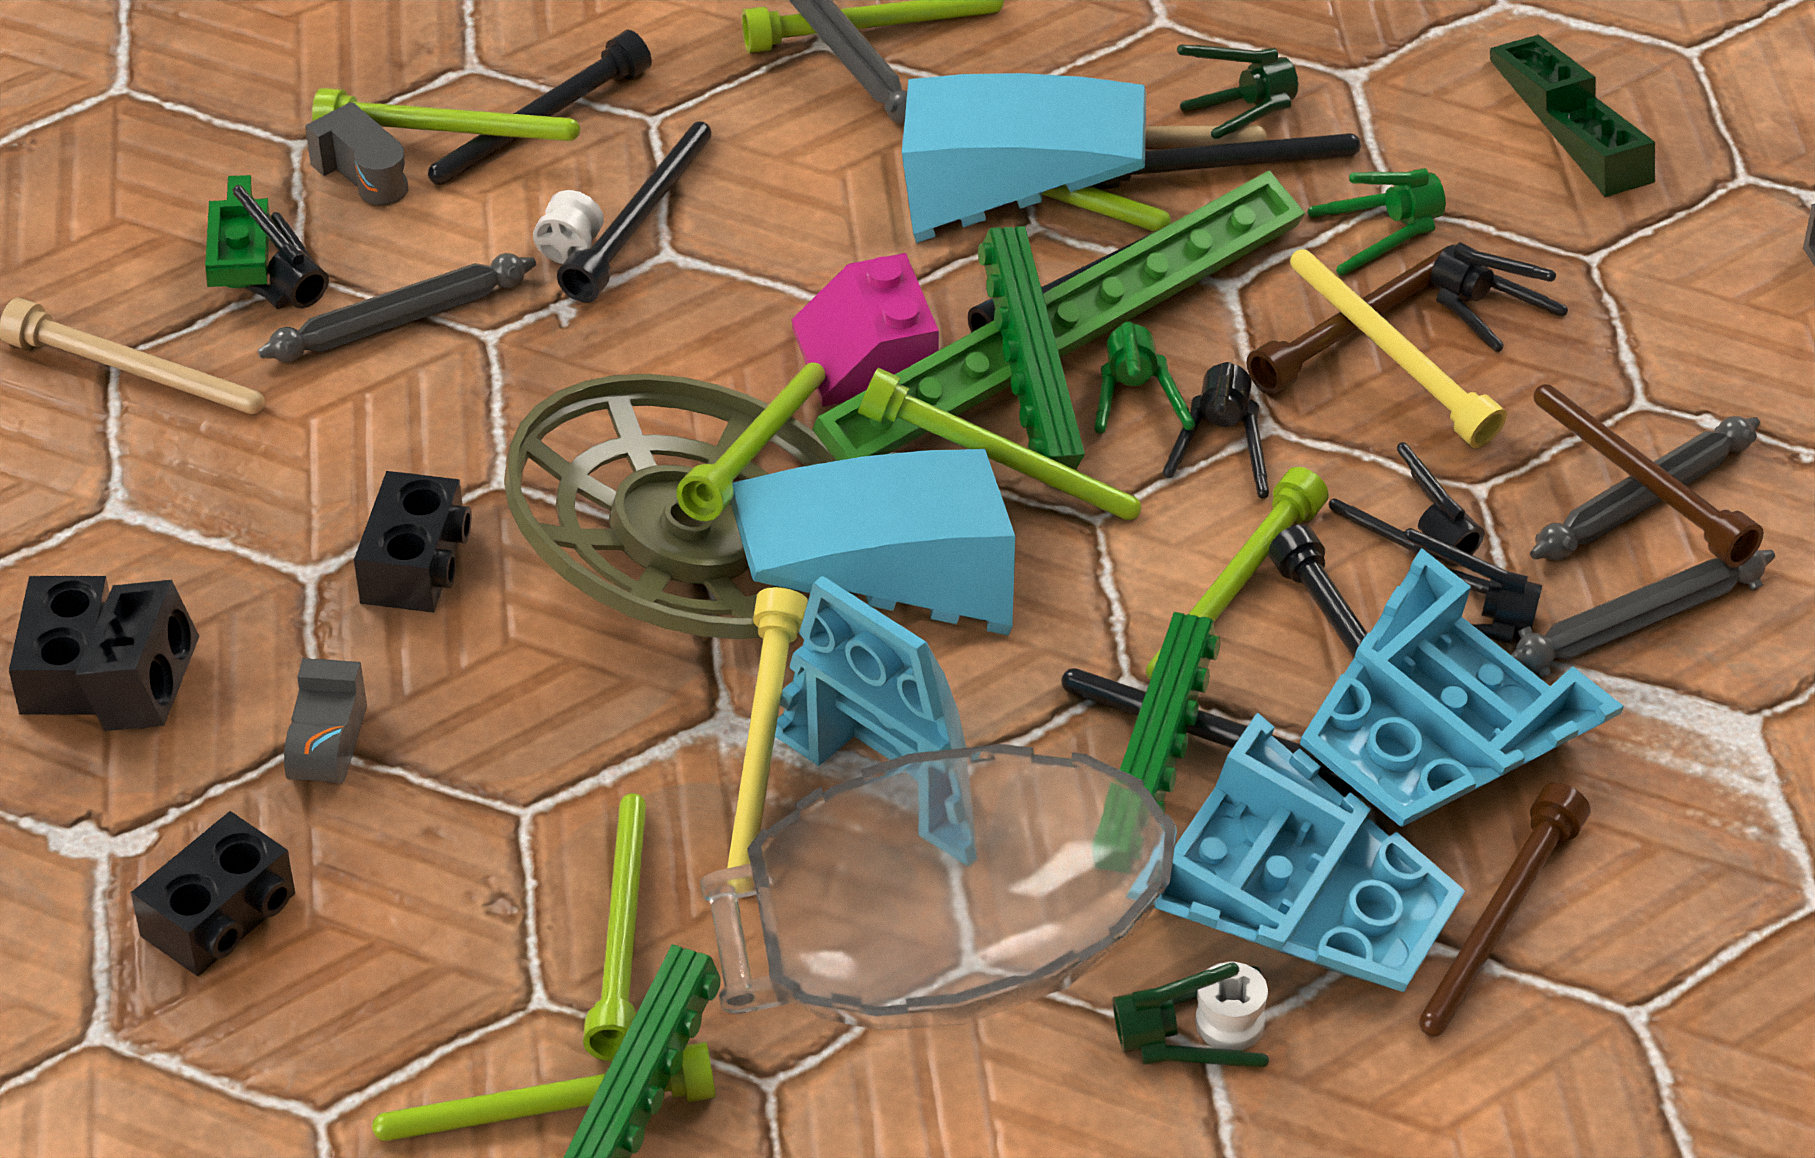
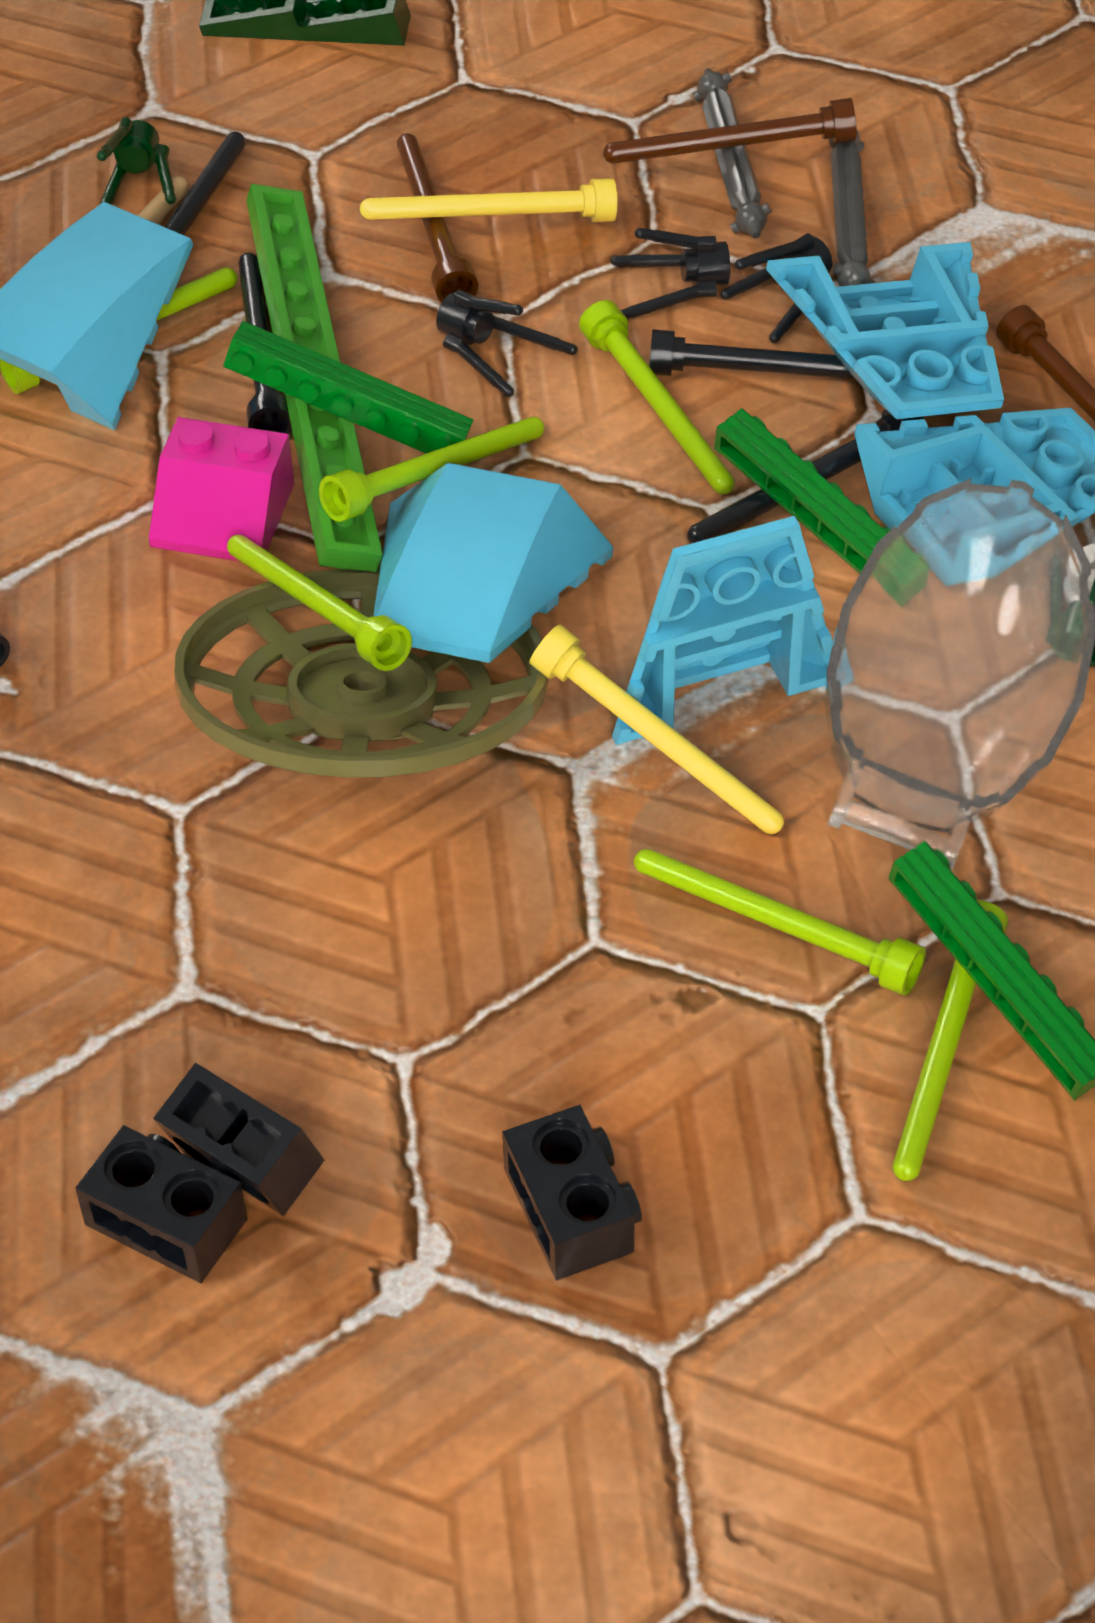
camera: 60 degrees left, 5 degrees up
dark grey leg [284,658,367,784] -> none
black brick [354,471,472,613] -> none
green plant [1094,322,1195,434] -> none
green plant [1307,168,1446,276] -> none
black plant [1431,242,1568,352] -> none

